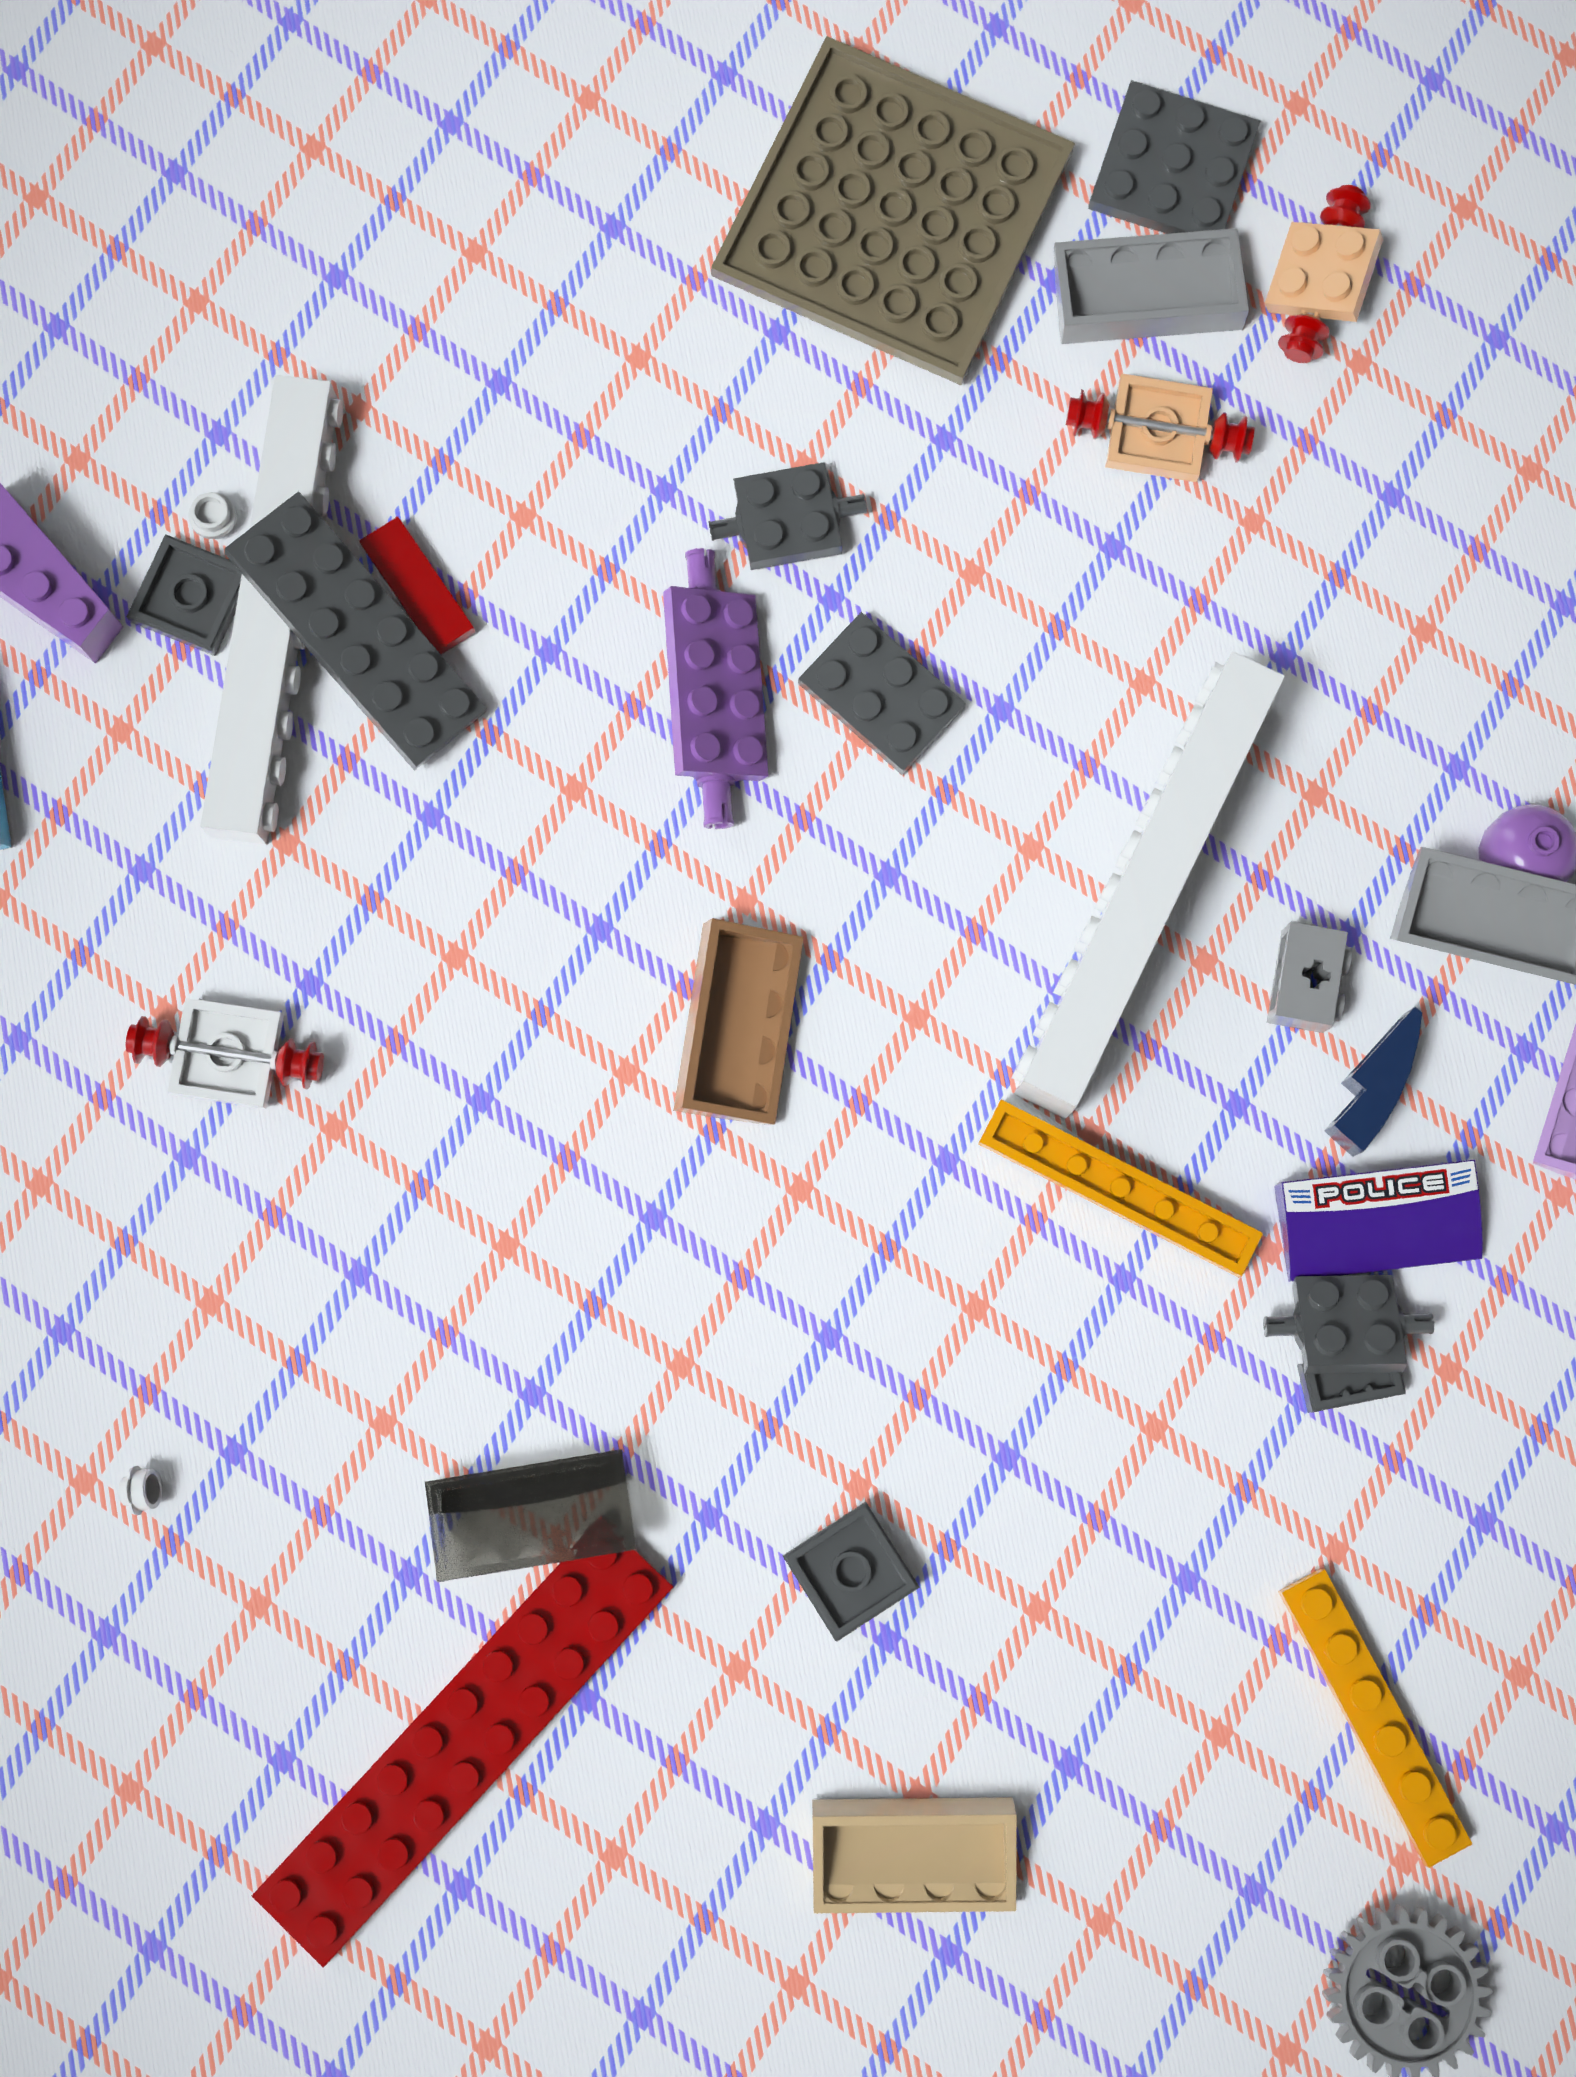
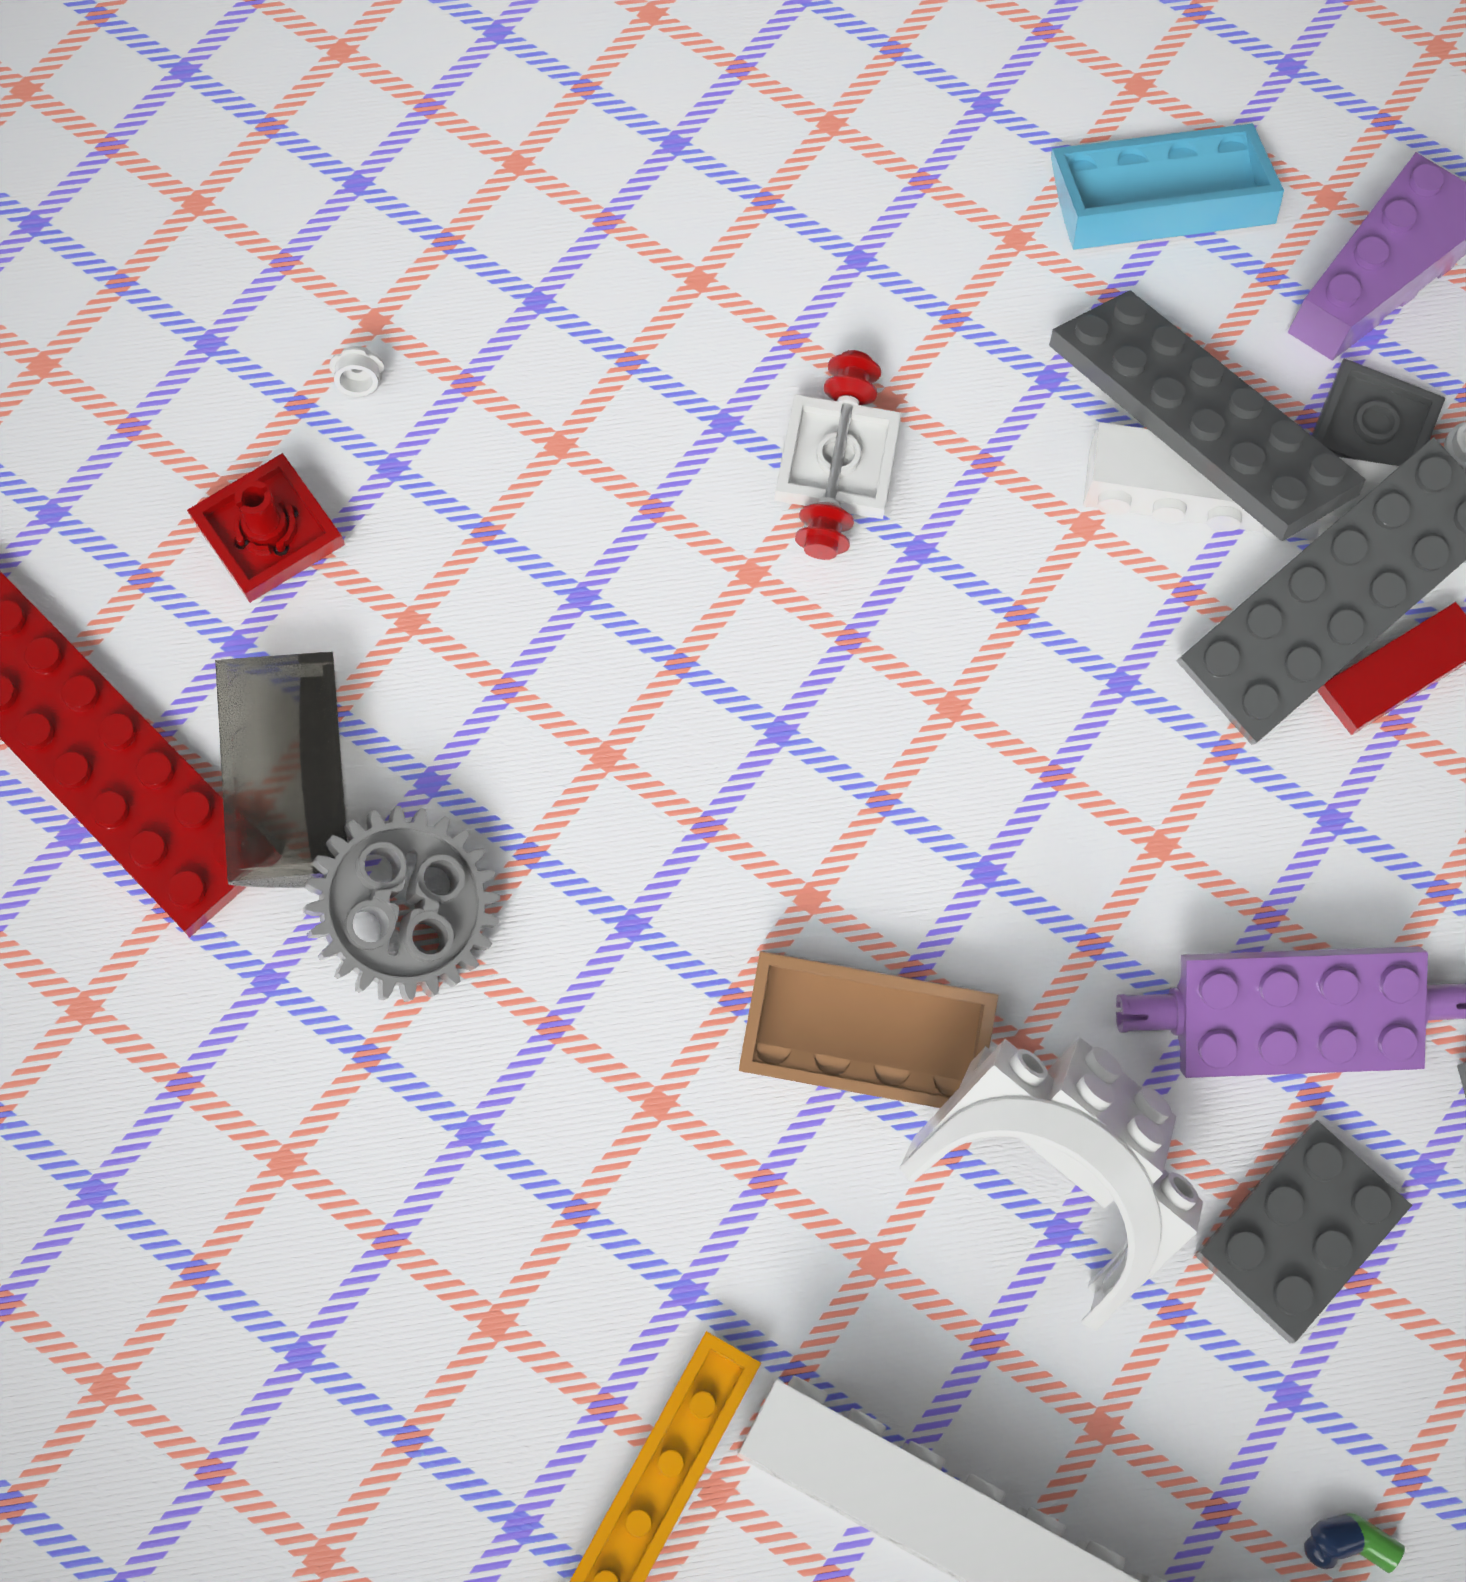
camera: 90 degrees right, 10 degrees down
dark grey plate [782,1501,920,1642] -> none
none -> red plate [187,453,345,603]
none -> light grey gear [302,806,501,1002]
none -> white piece [899,1037,1203,1331]
none -> dark grey plate [1049,290,1366,541]
none -> dark blue arm [1304,1513,1405,1573]

